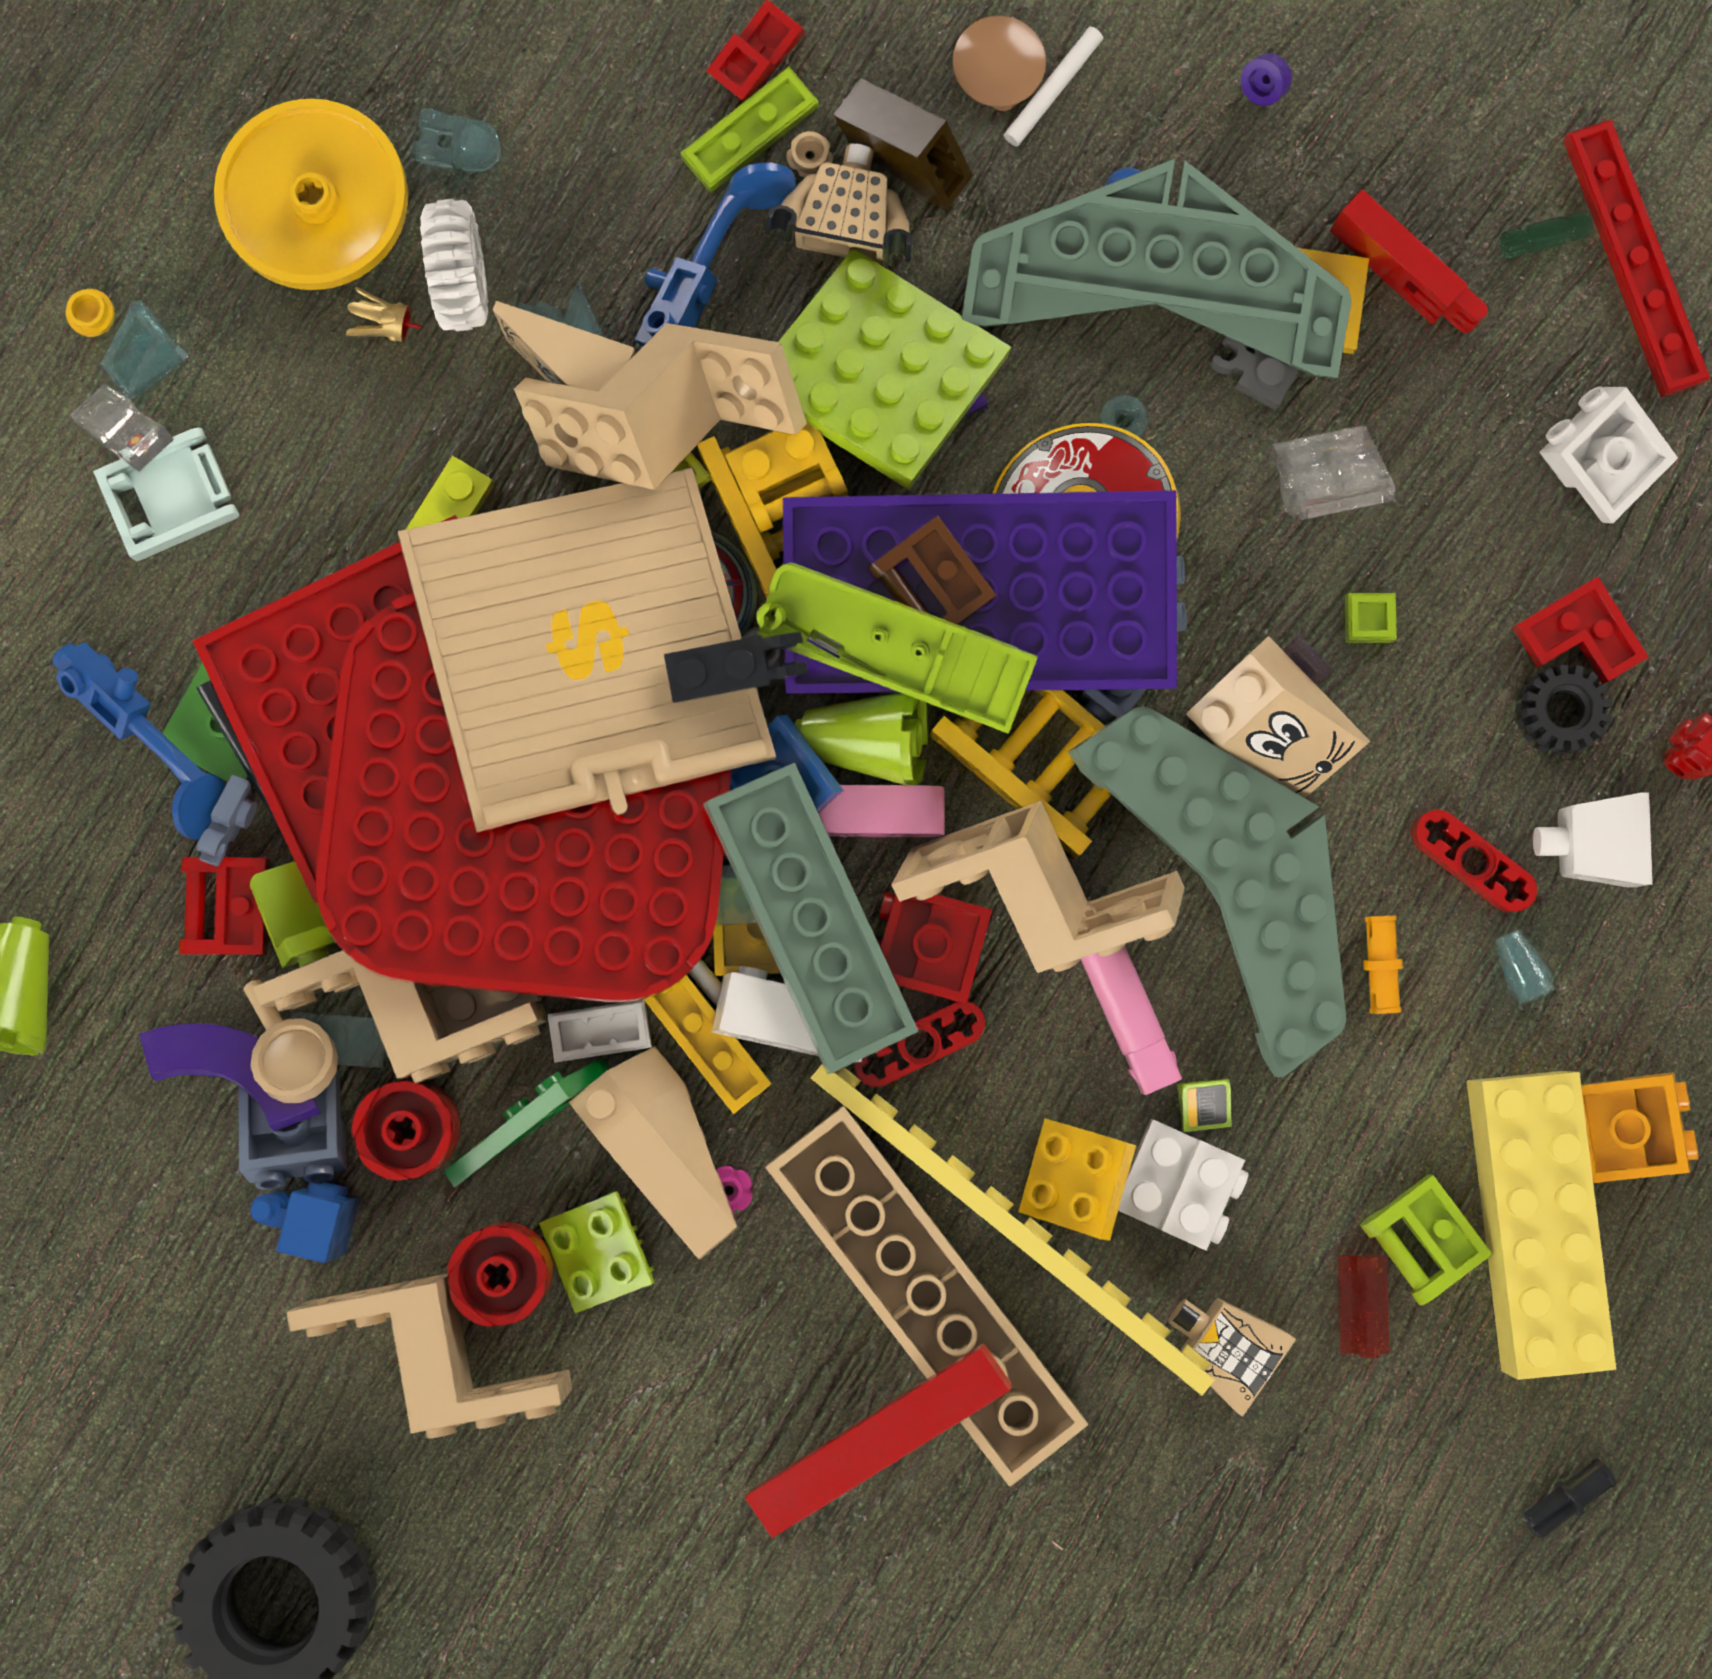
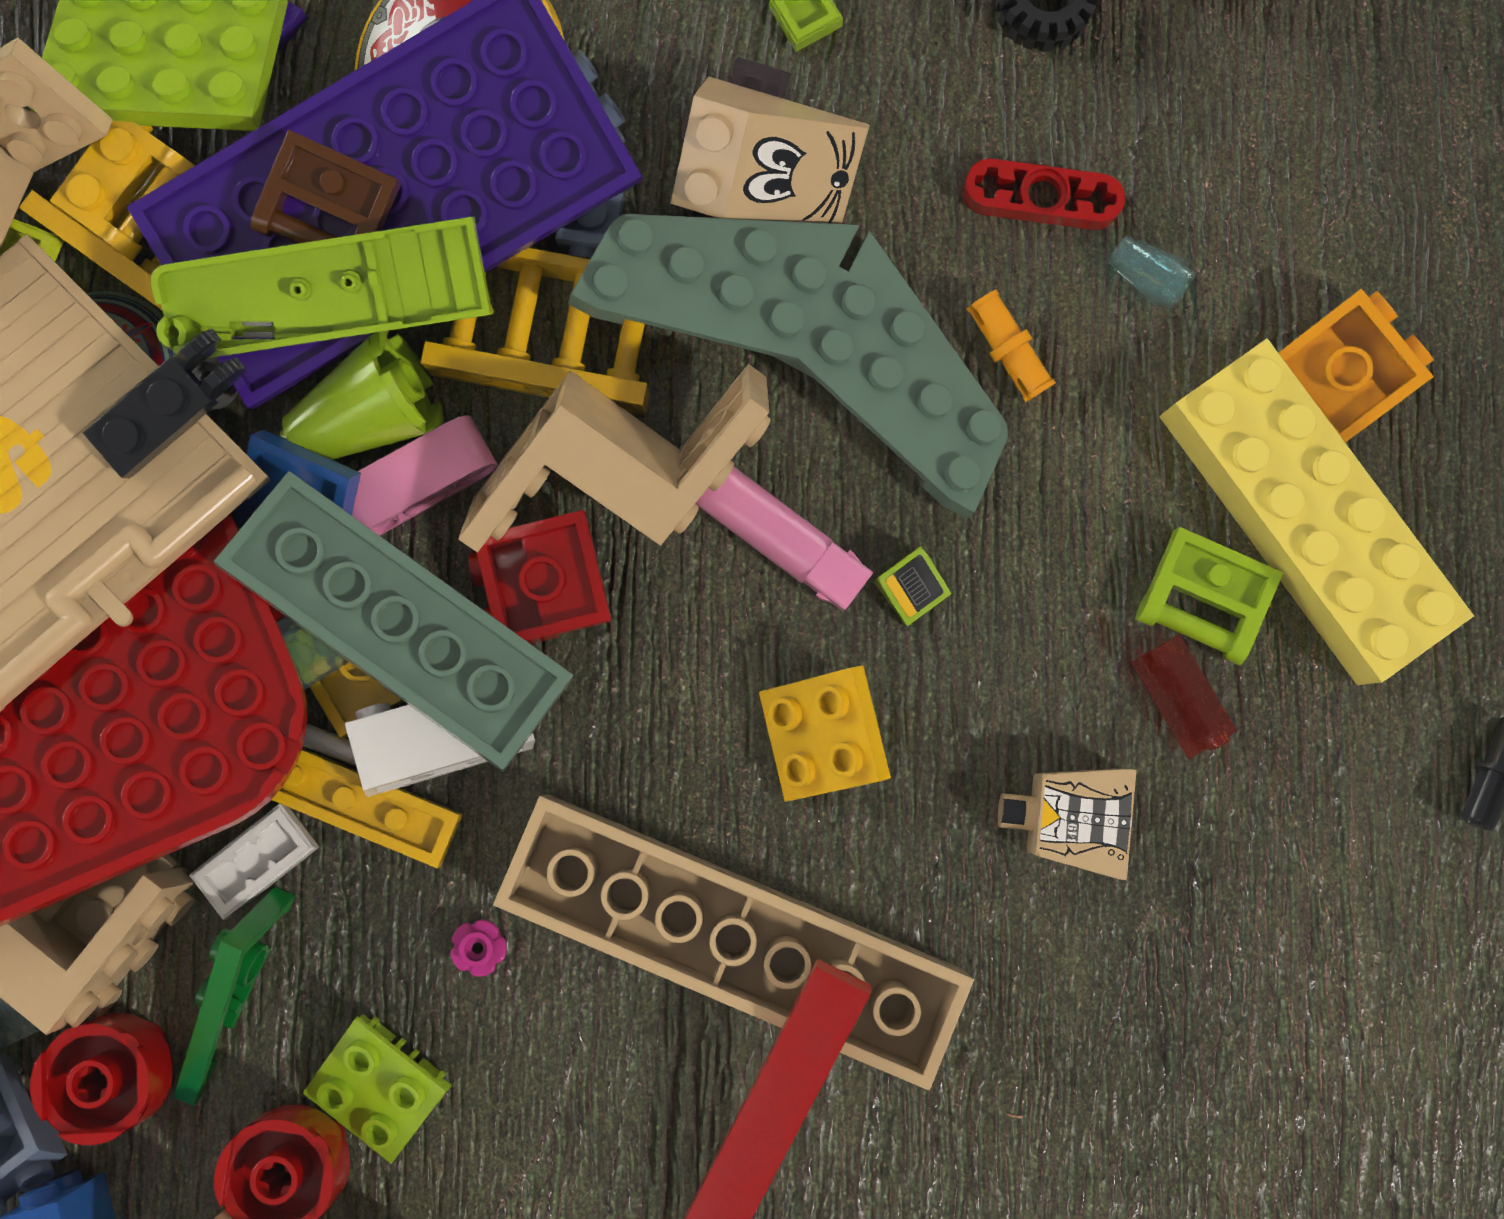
camera: 25 degrees left, 0 degrees up
tan wedge [569,1046,738,1259] -> none
light yellow plate [811,1064,1215,1396] -> none
red beam [854,1001,985,1087] -> none
white plate [1118,1119,1248,1251] -> none
white torso [1533,793,1652,887] -> none

